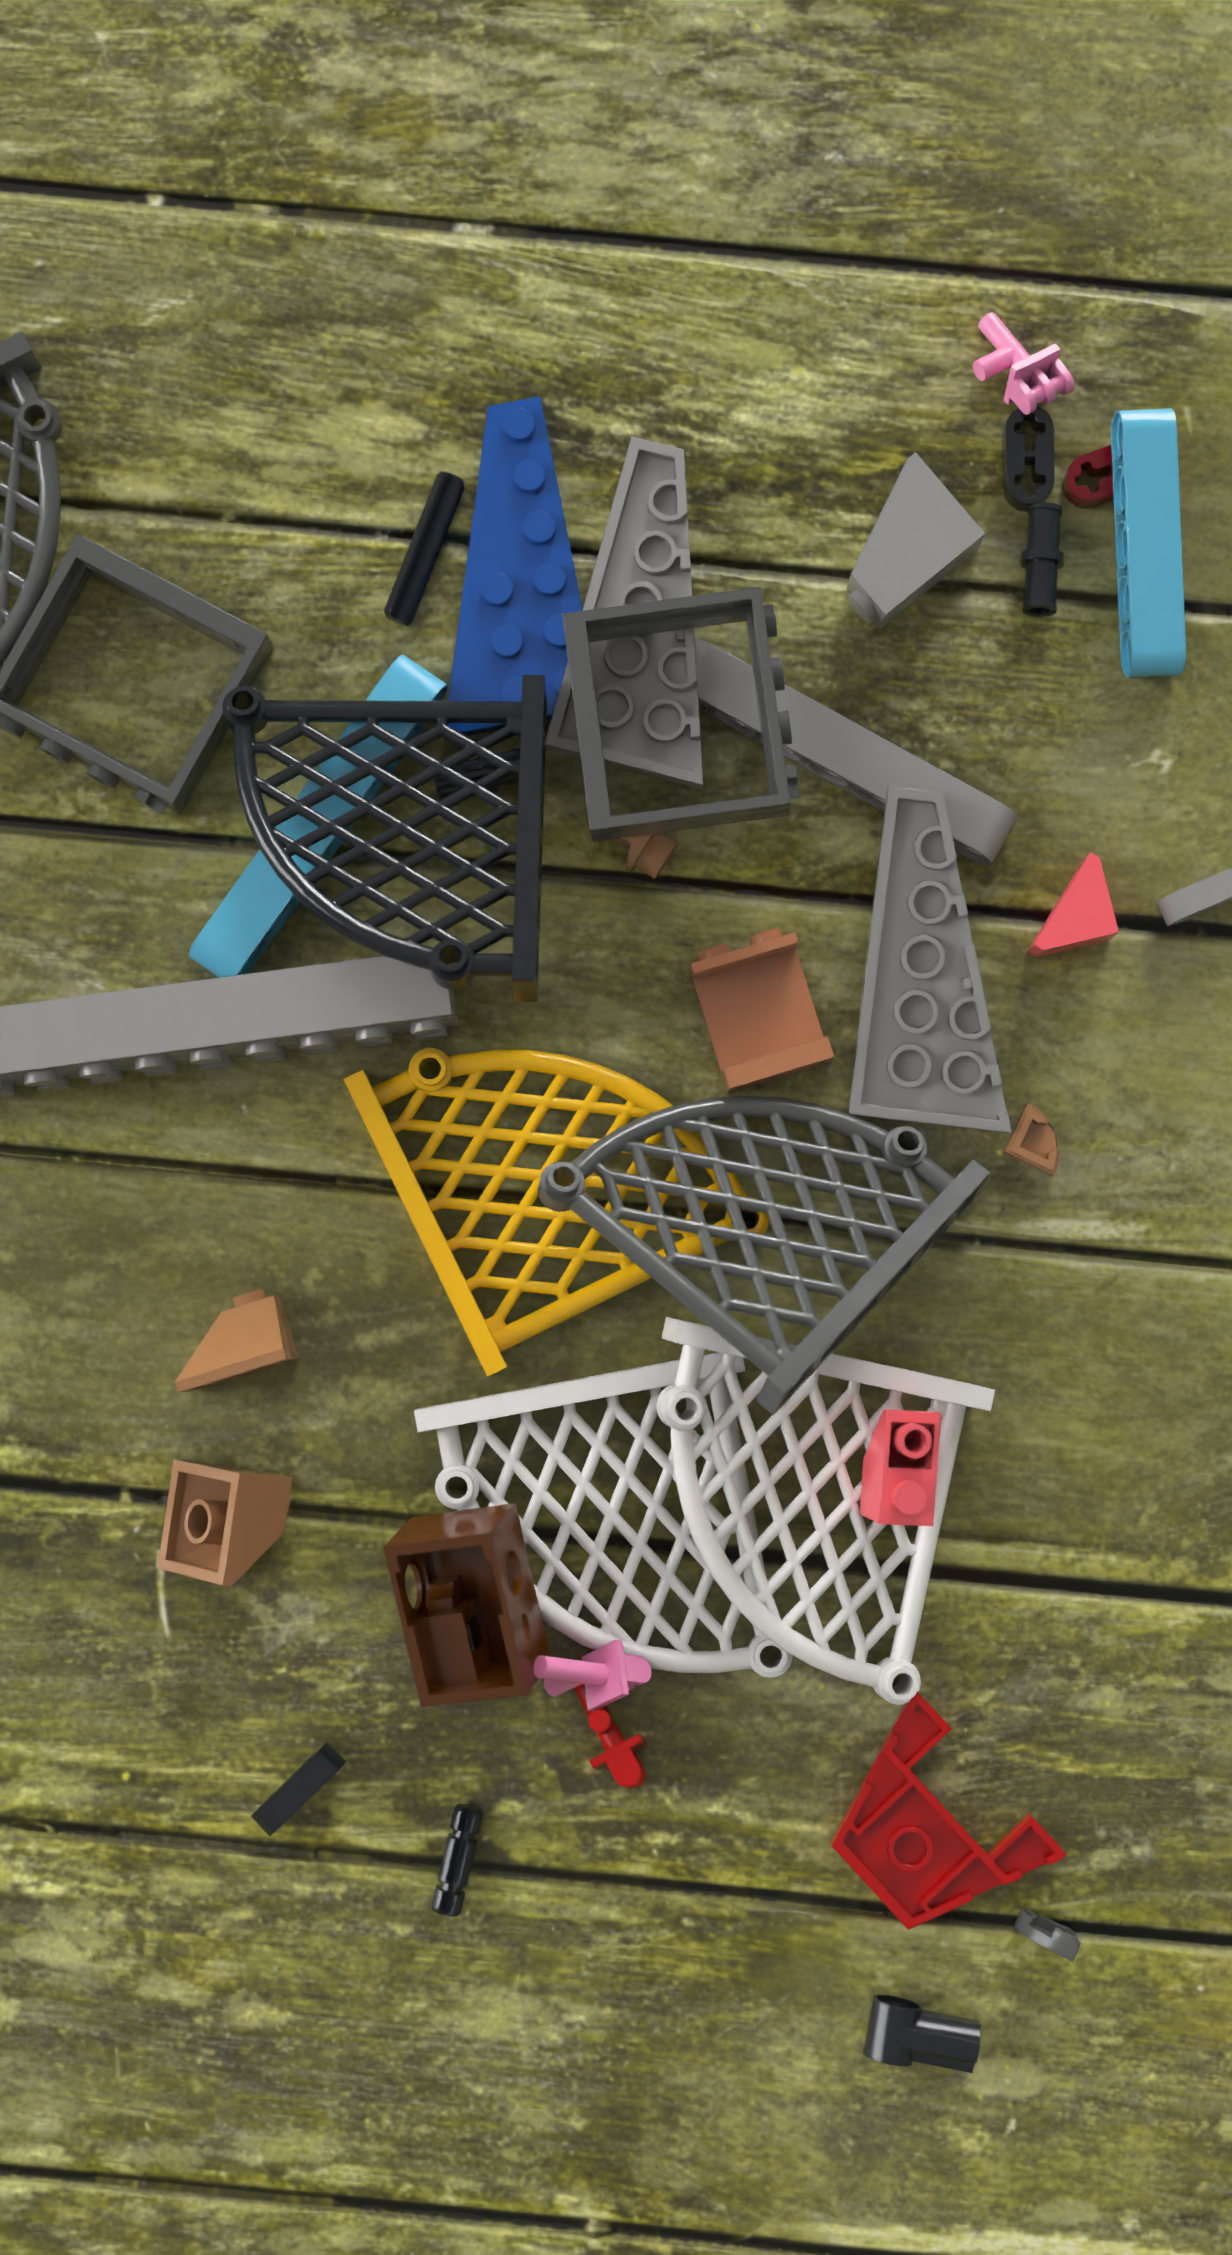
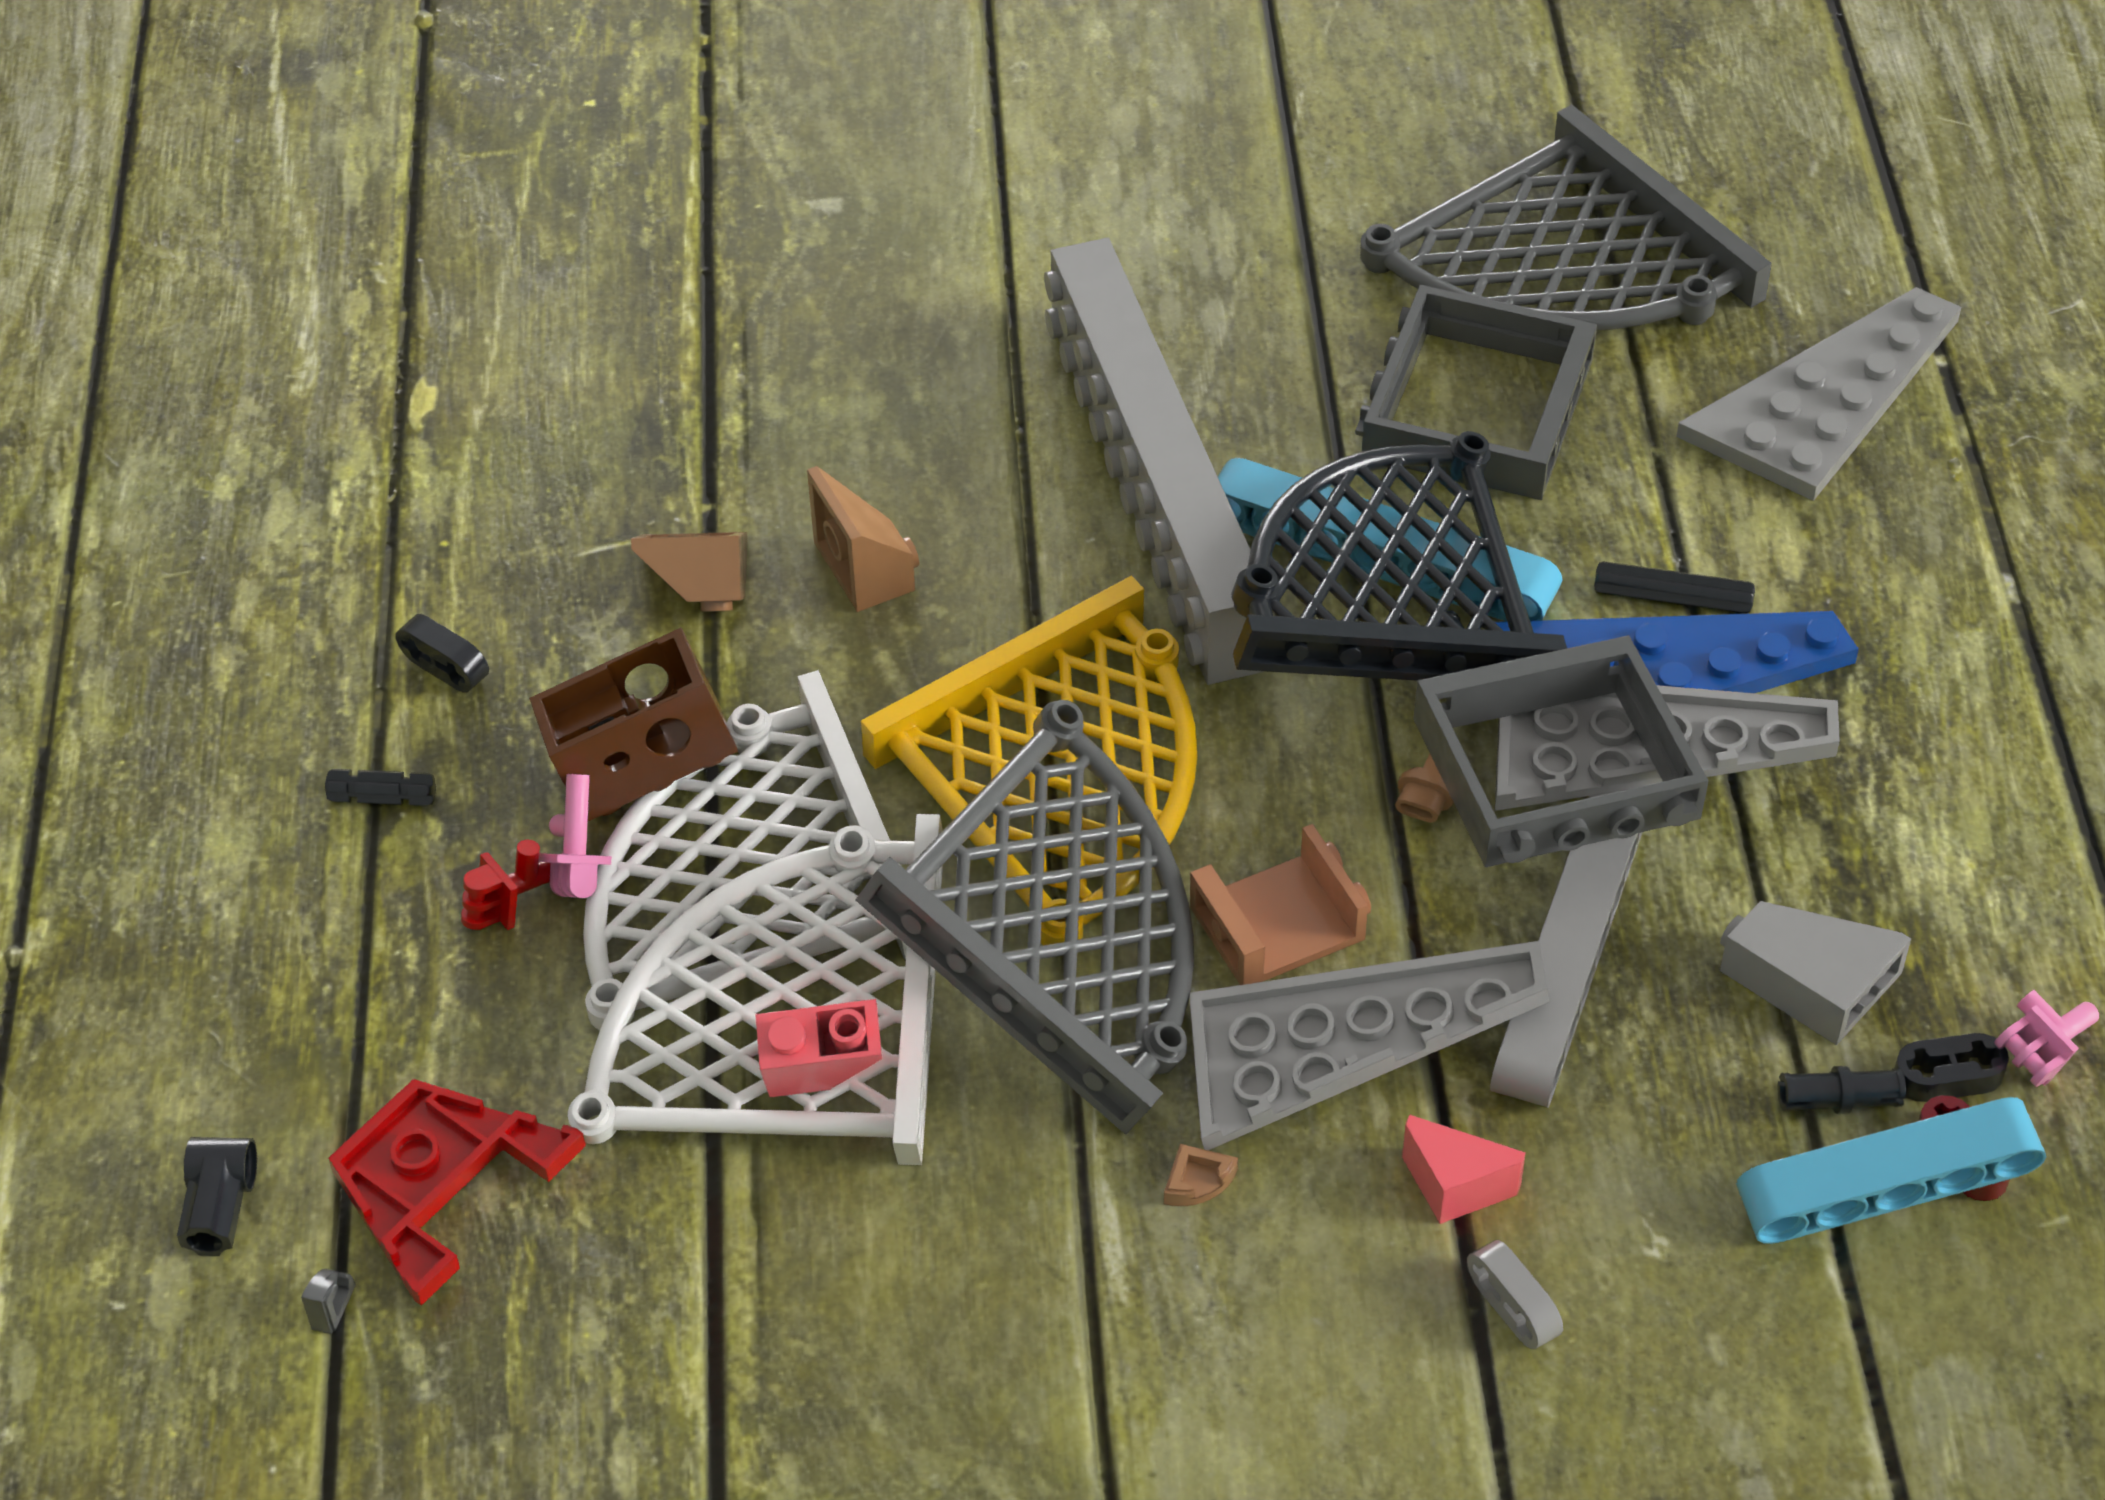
camera: 80 degrees right, 35 degrees down
none -> light grey wing [1676,287,1961,501]

